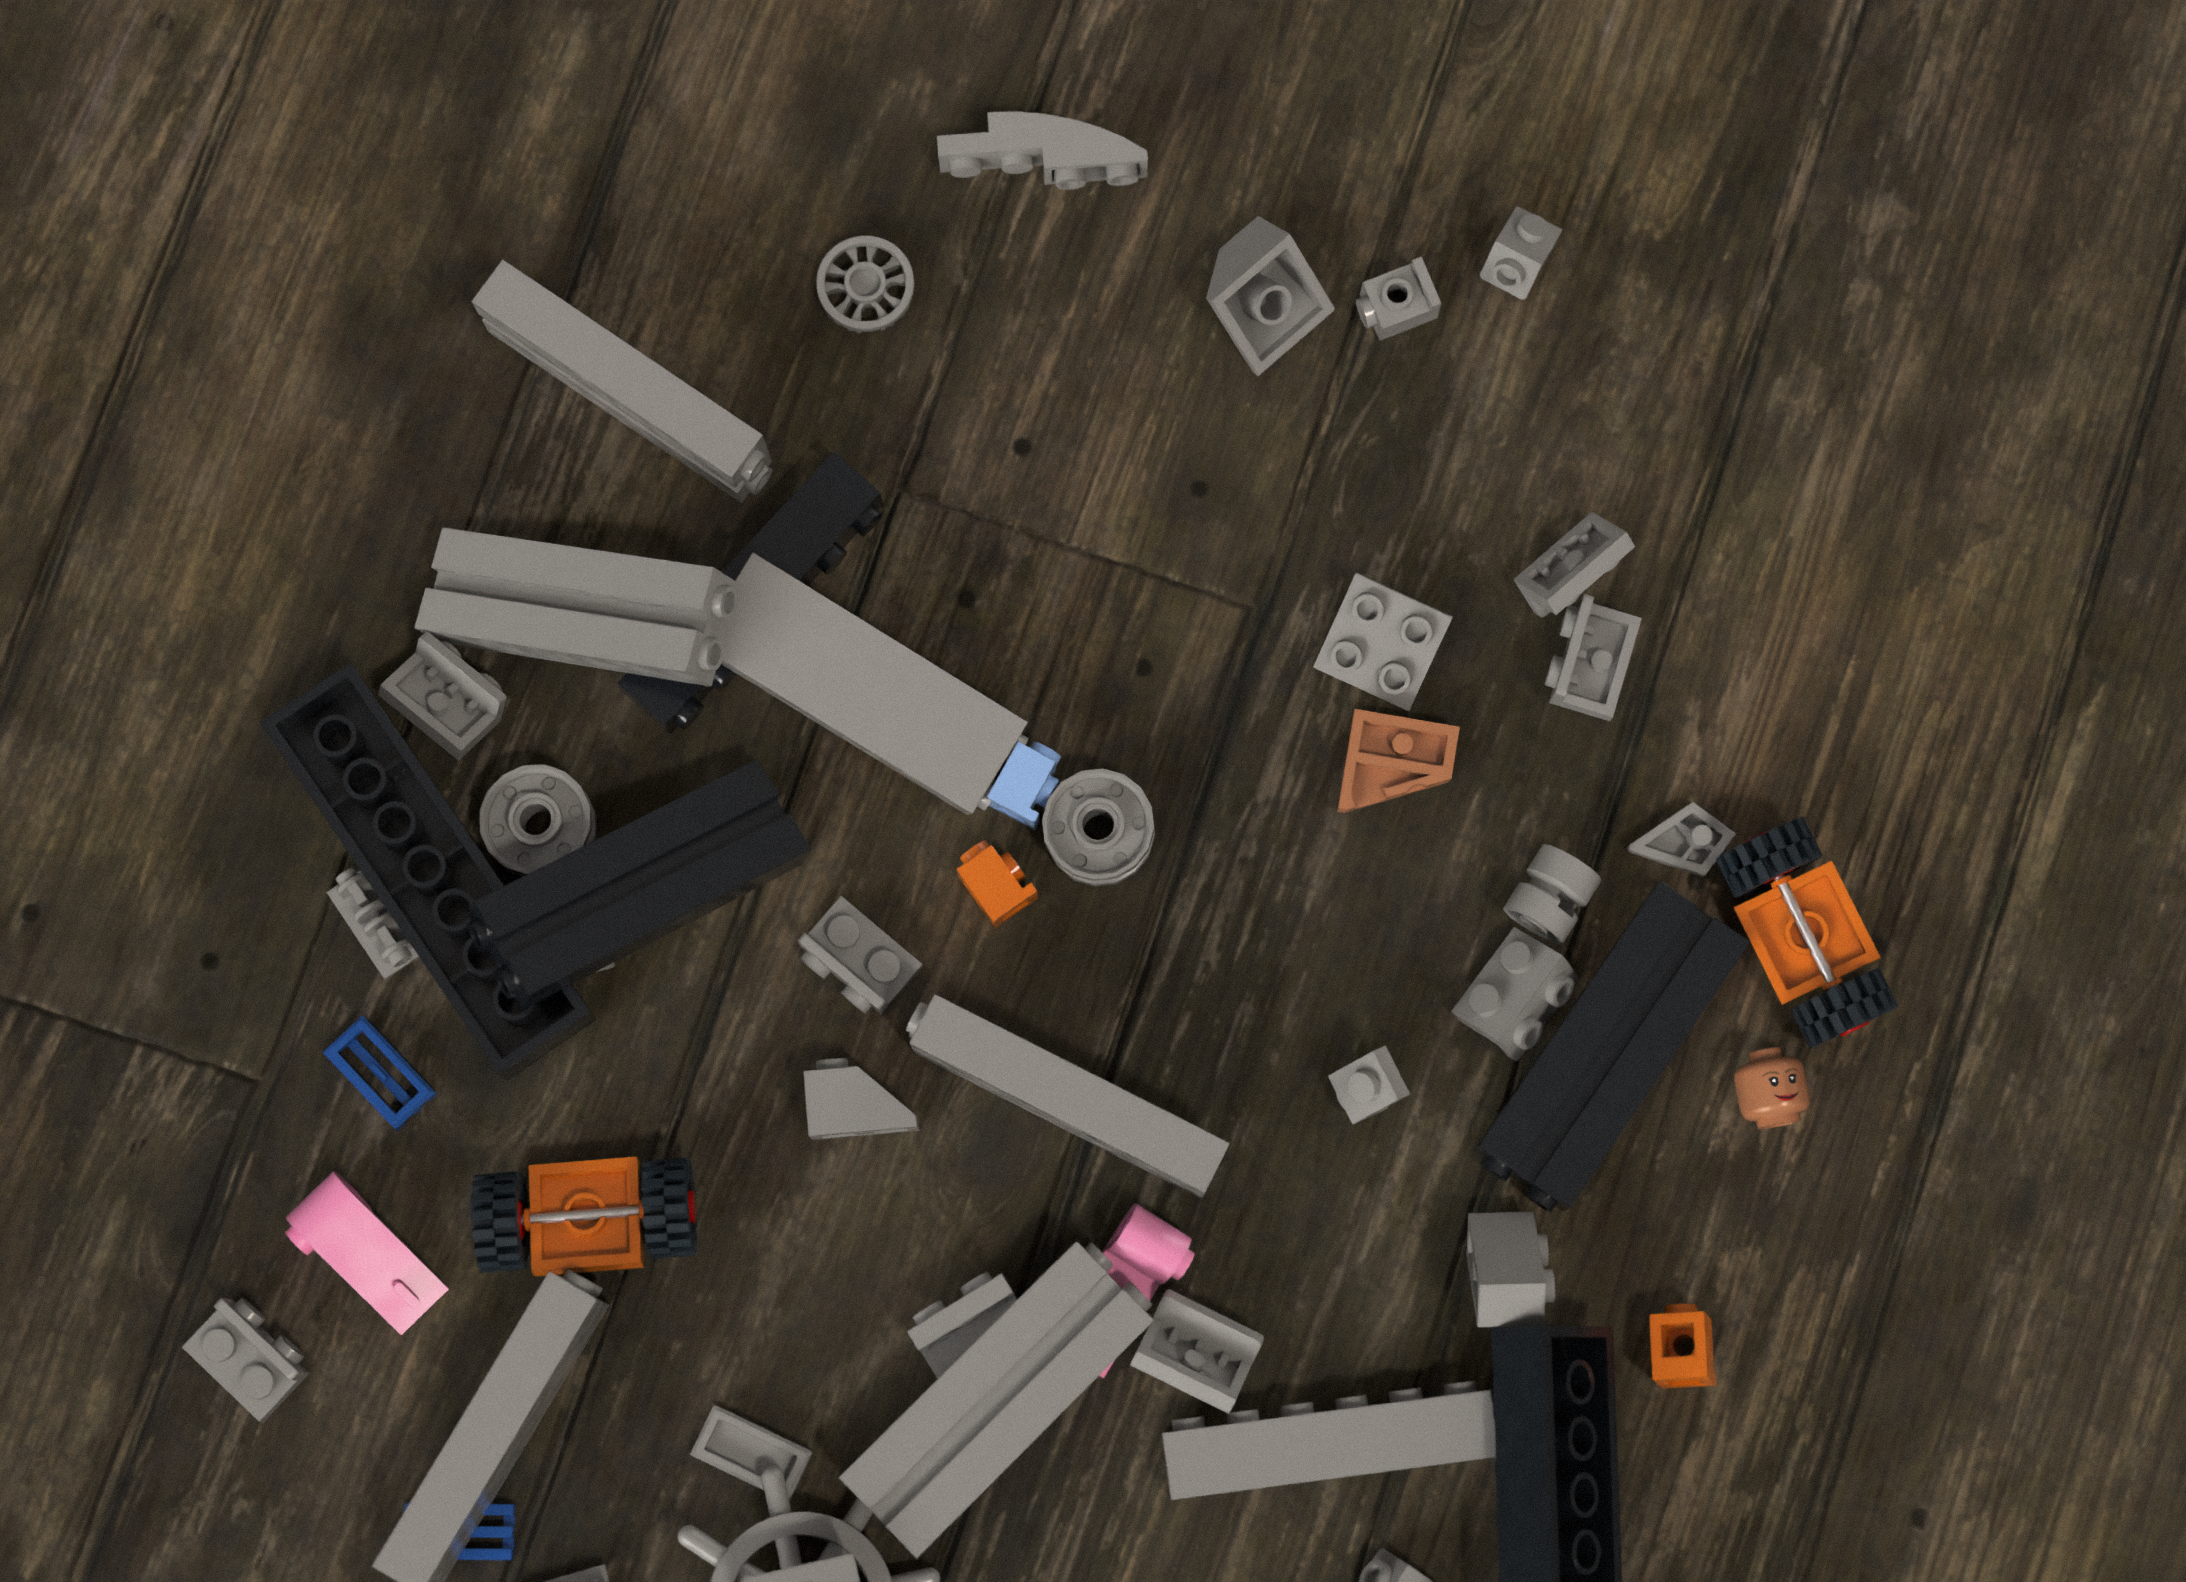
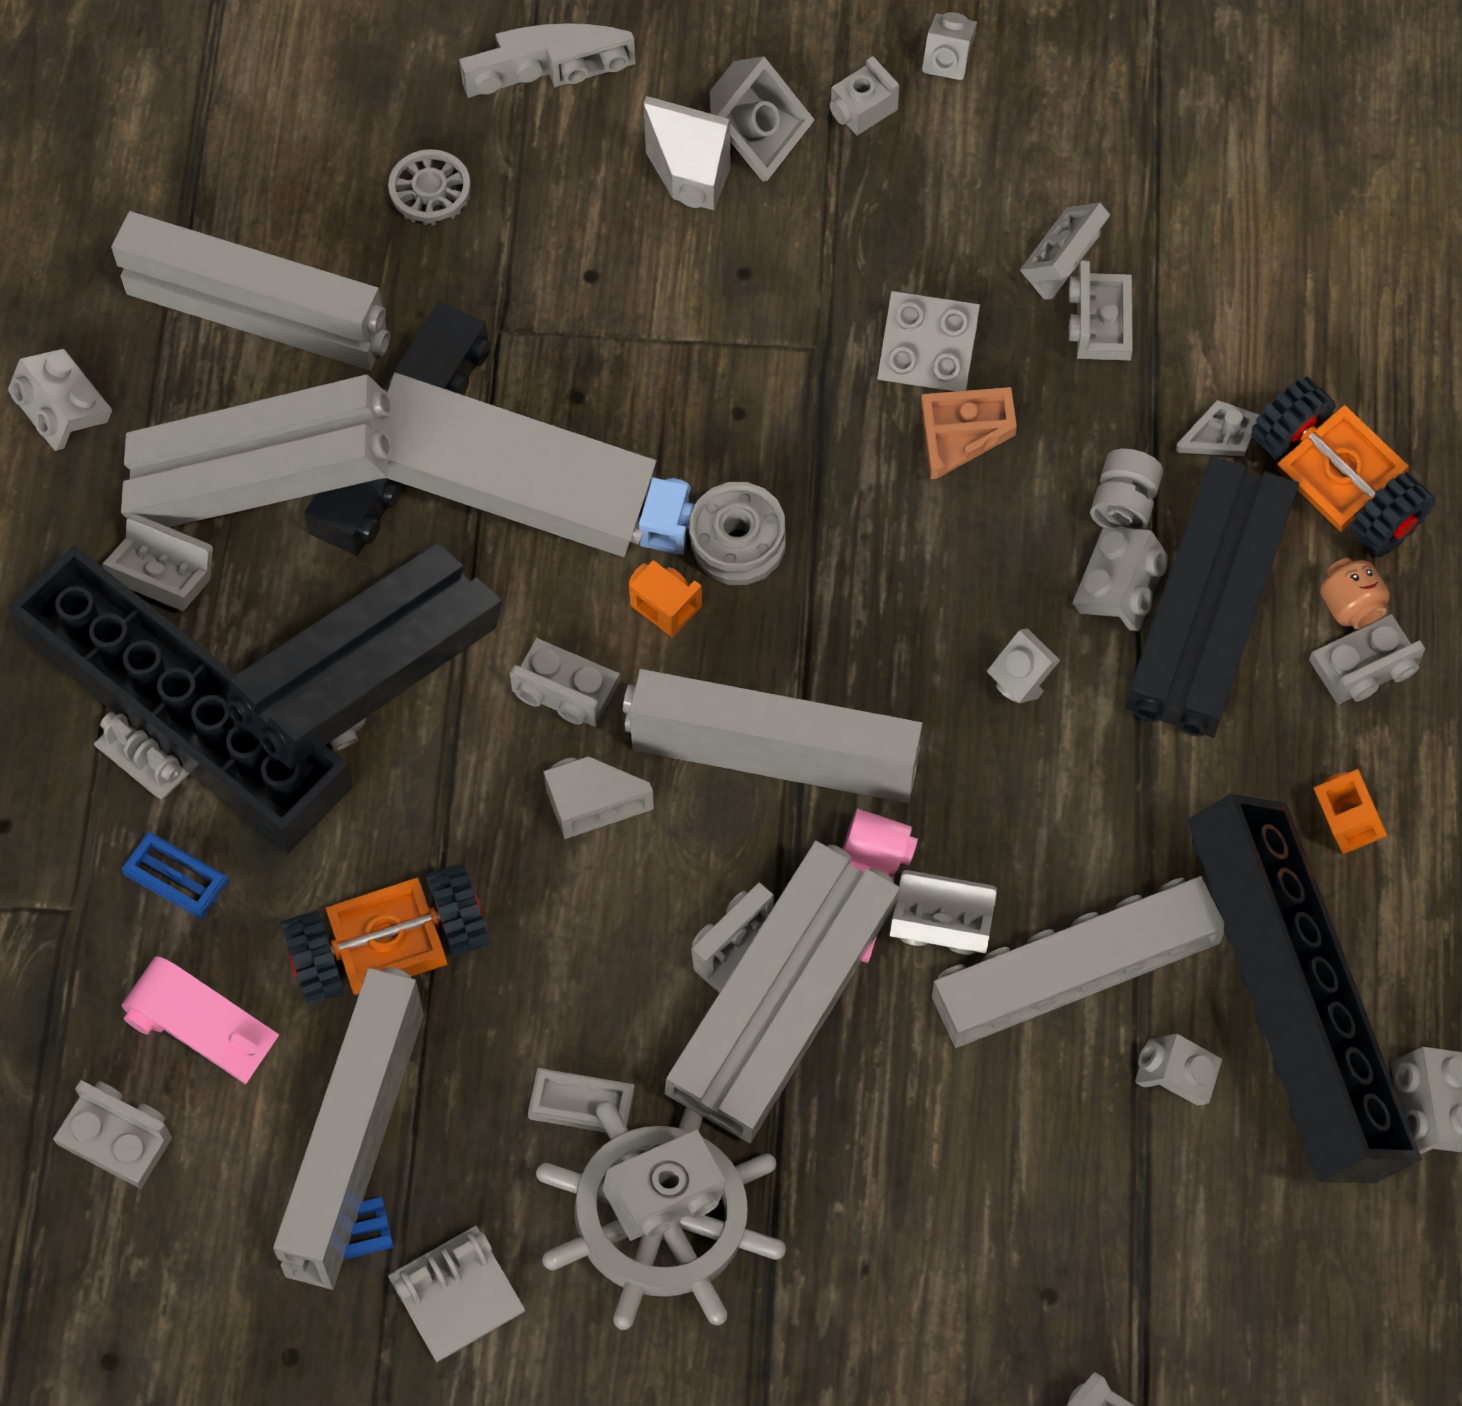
camera: 15 degrees left, 15 degrees down
light grey wheel [480,764,597,878] -> none
light grey brick [1466,1212,1555,1327] -> none
none -> light grey bracket [8,349,112,451]
none -> slope [644,96,731,210]
none -> light grey bracket [1309,614,1426,705]

